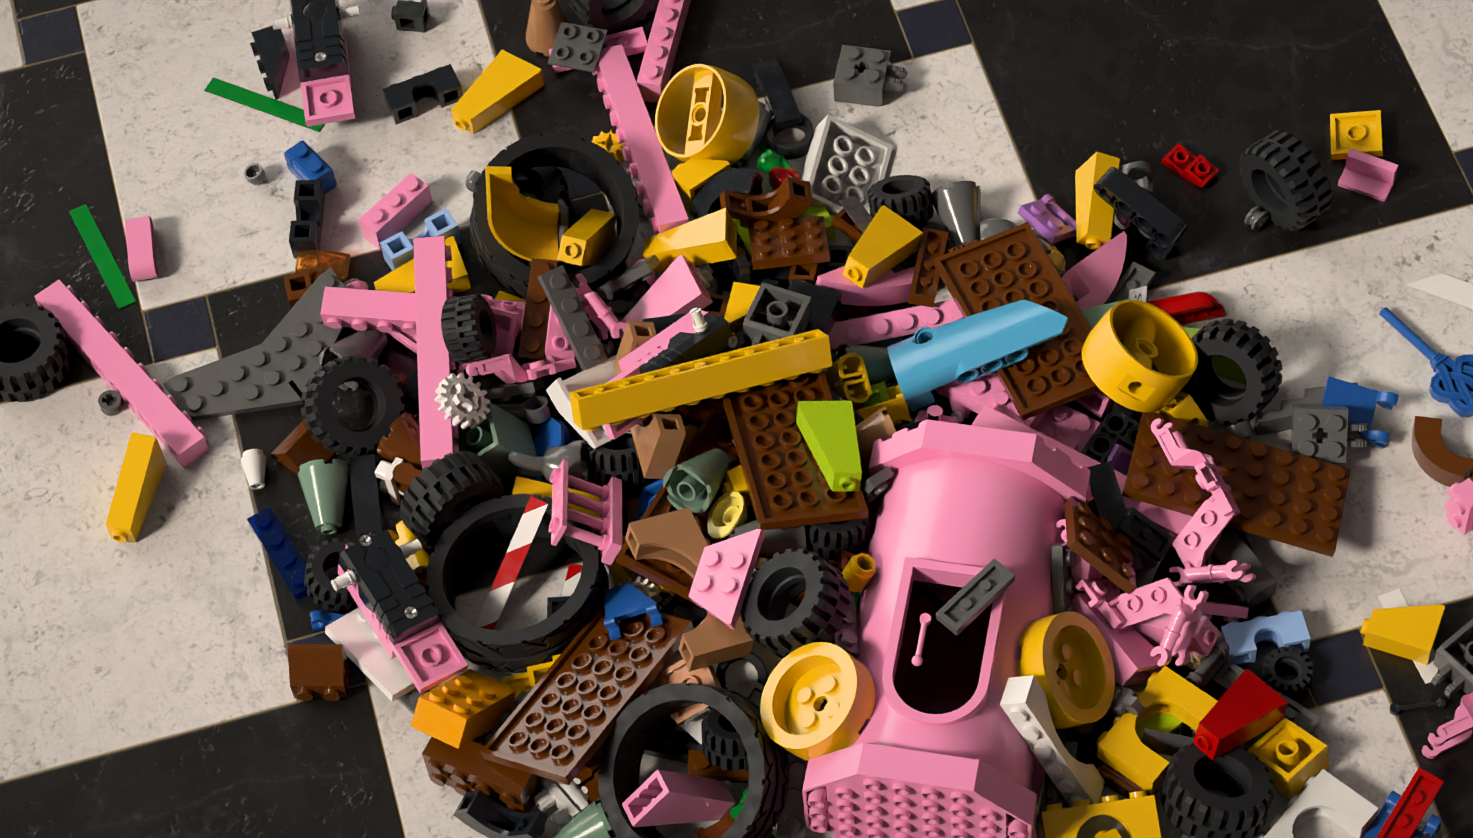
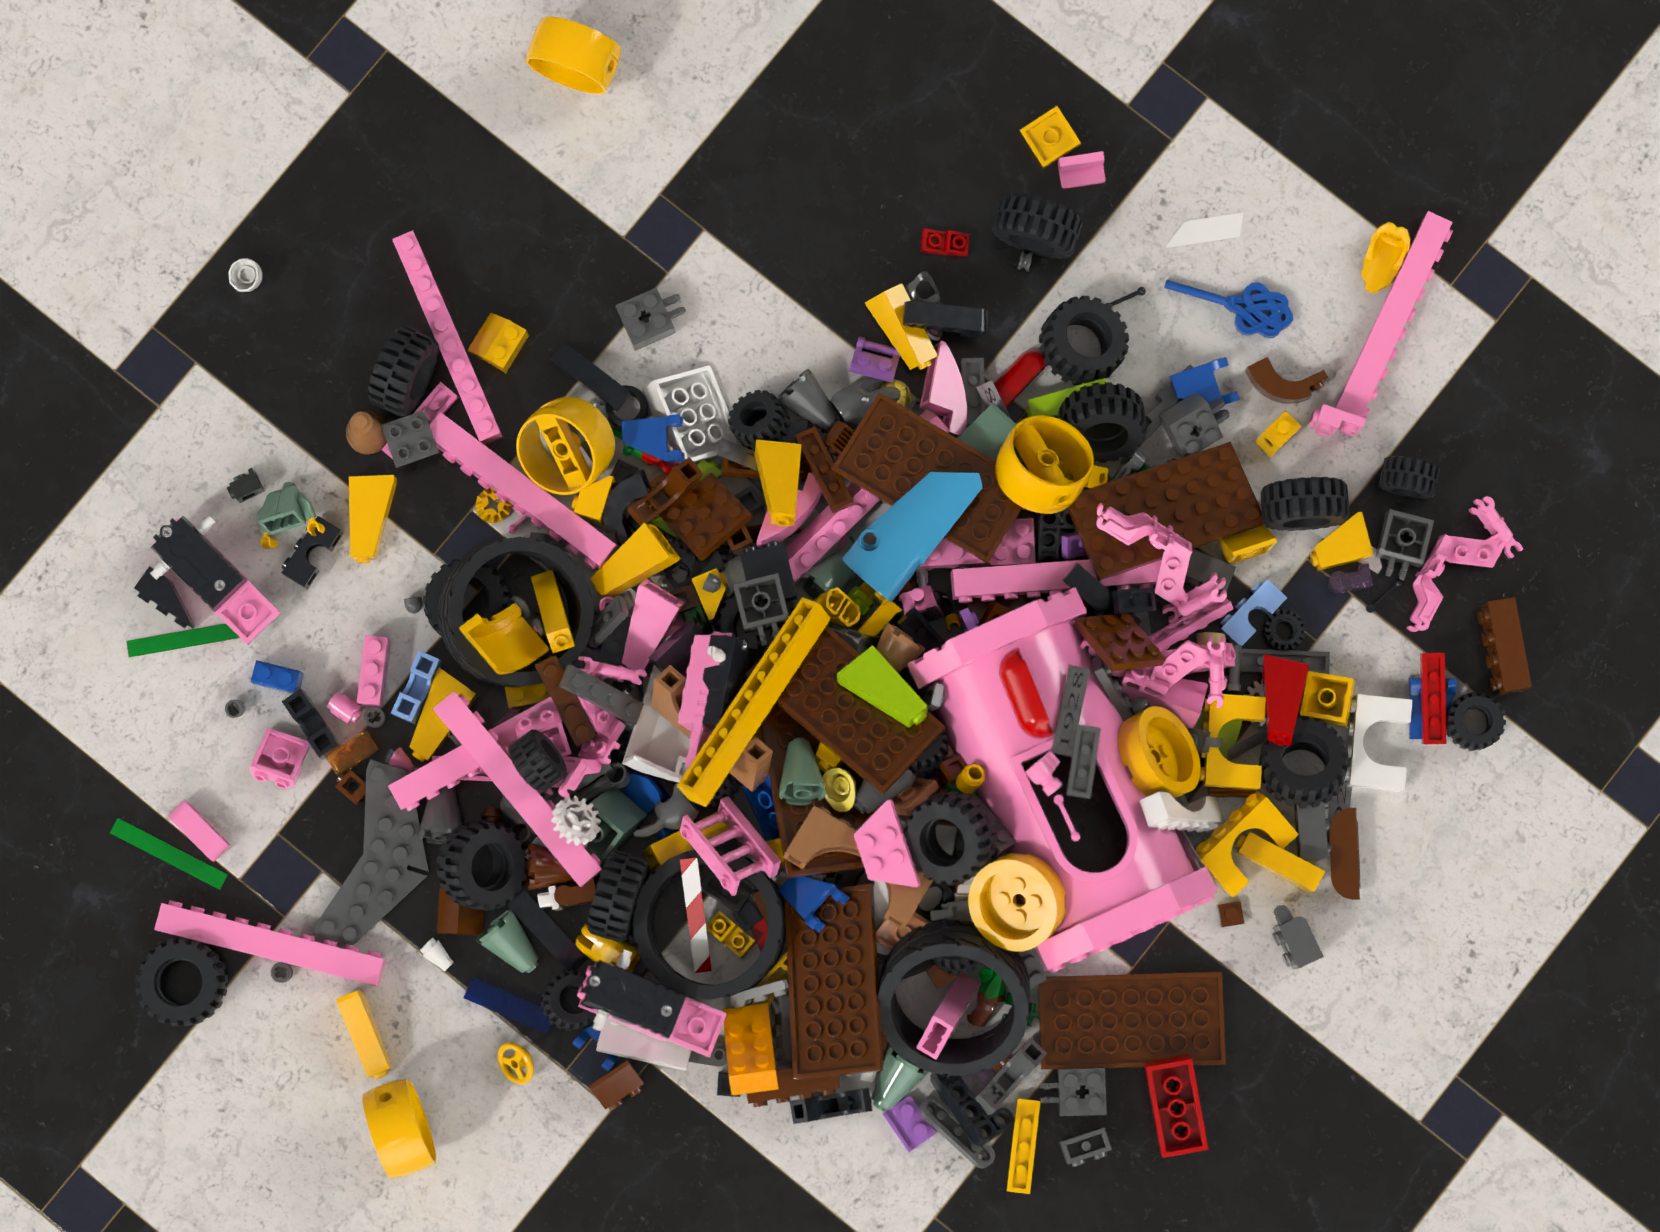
camera: 40 degrees left, 25 degrees up
none -> bright pink plate [250,728,311,789]
none -> sand green torso [257,482,325,550]
none -> bright pink brick [327,693,362,725]
none -> yellow cylinder [362,1078,437,1179]
none -> dark grey bush [364,707,386,728]
none -> yellow slope [467,313,529,373]
none -> yellow piece [497,1042,534,1085]
none -> blue flag [622,414,685,463]
none -> pearl dark grey plate [701,869,757,914]
none -> dark grey hinge [702,573,721,593]
none -> yellow slope [706,911,756,959]
none -> black tile [717,1072,740,1097]
none -> light grey hinge [729,979,789,1008]
none -> red brick [999,648,1054,739]
none -> bright pink piece [1025,750,1062,796]
none -> black tyre [1039,296,1129,386]
none -> flat silver sticker [1051,665,1090,757]
none -> black hinge [1109,287,1146,306]
none -> yellow slope [1217,525,1277,564]
none -> yellow torso [1255,411,1302,458]
none -> black tyre [1260,477,1350,531]
none -> clear purple leg [1328,563,1373,593]

